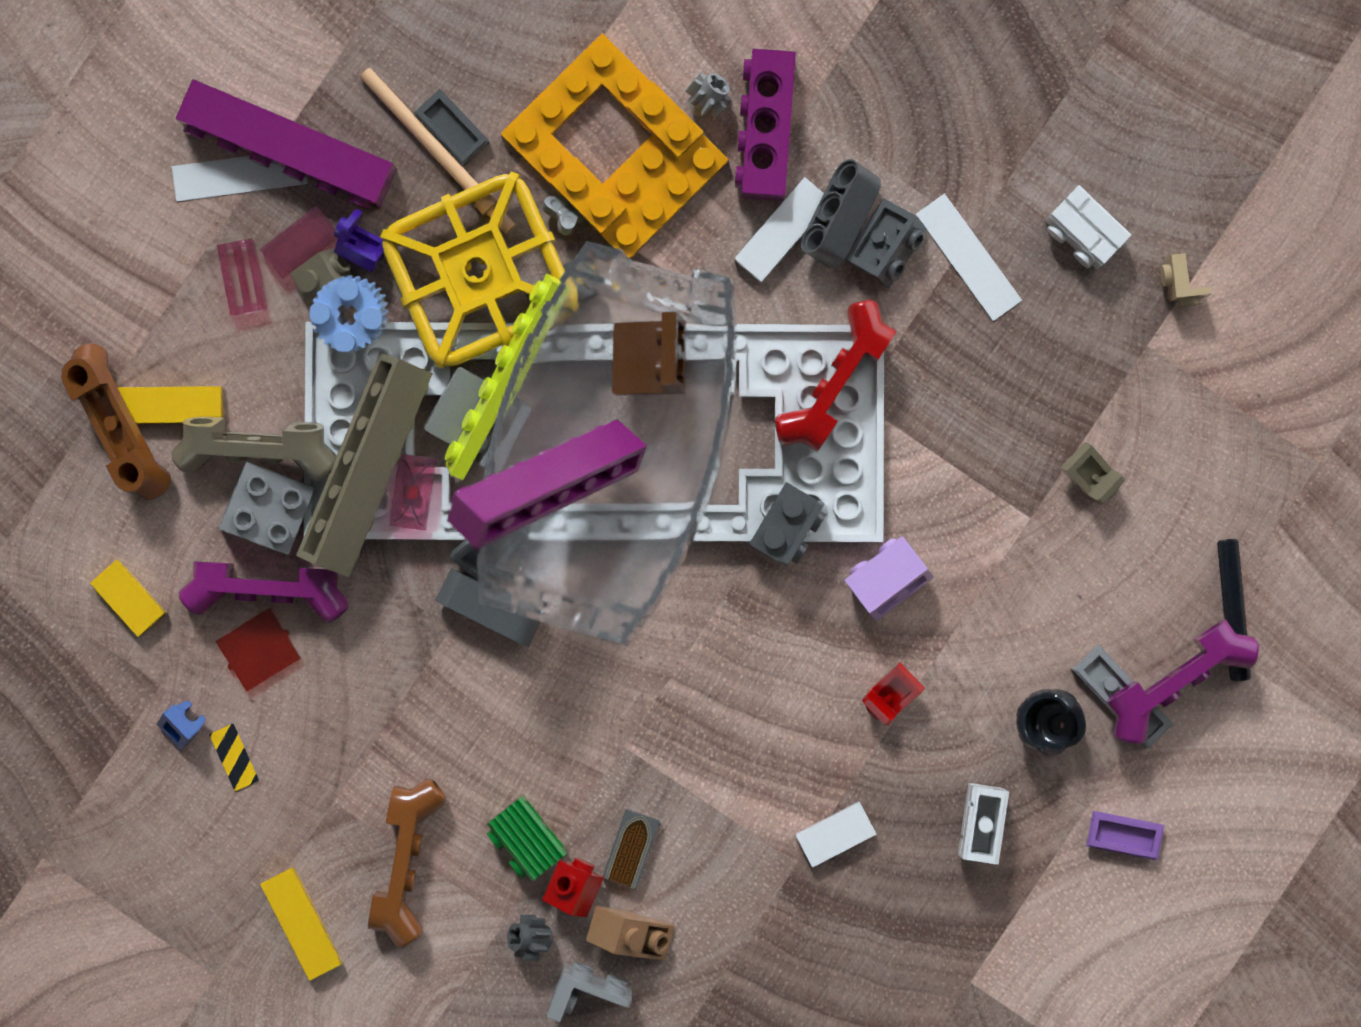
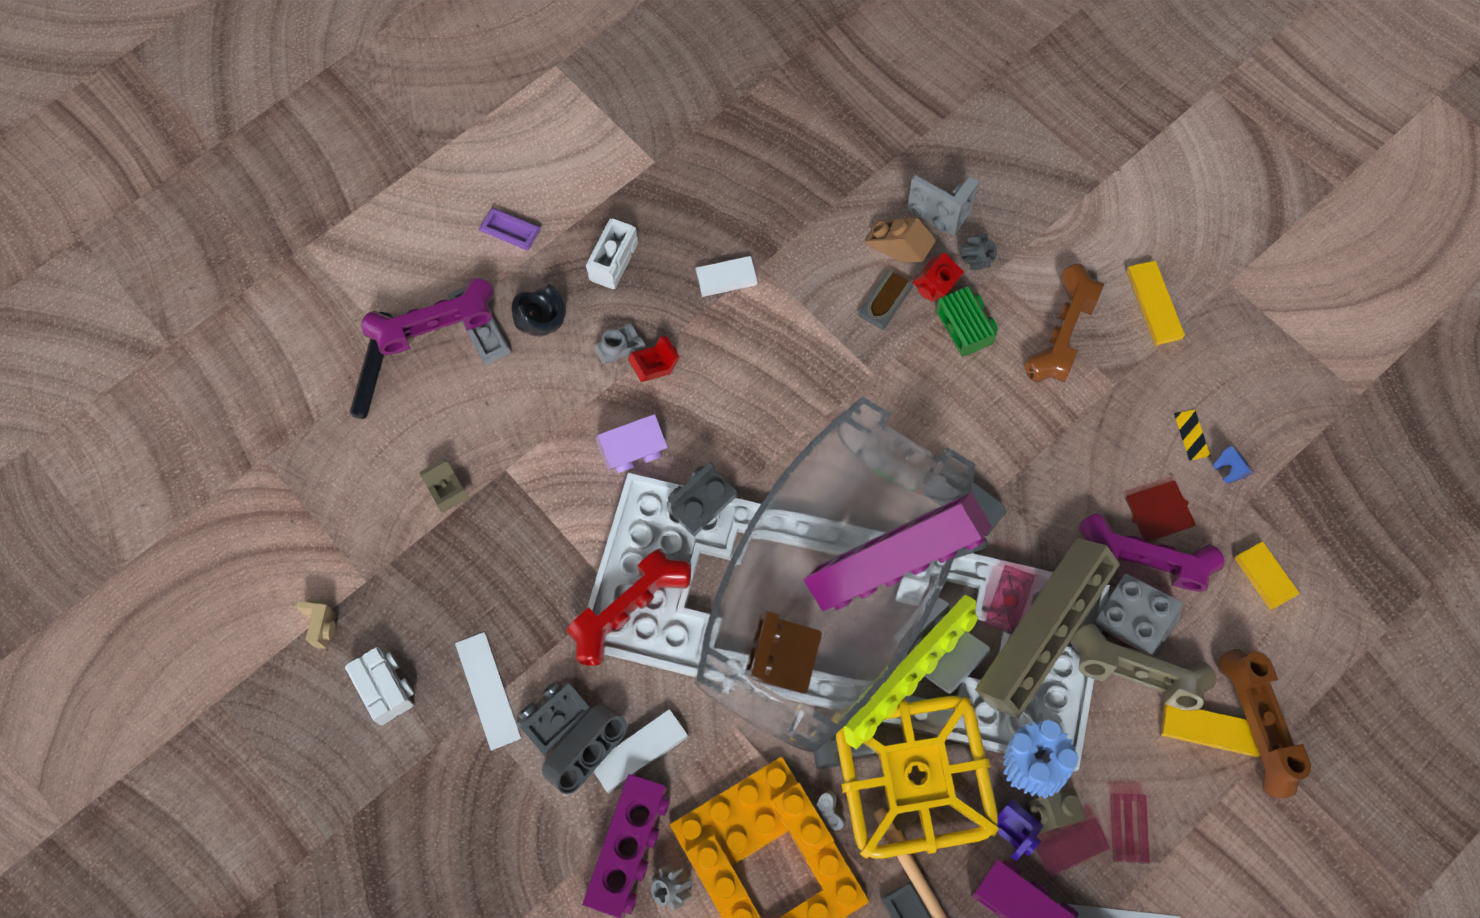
camera: 160 degrees left, 20 degrees down
none -> light grey plate [594,323,646,364]

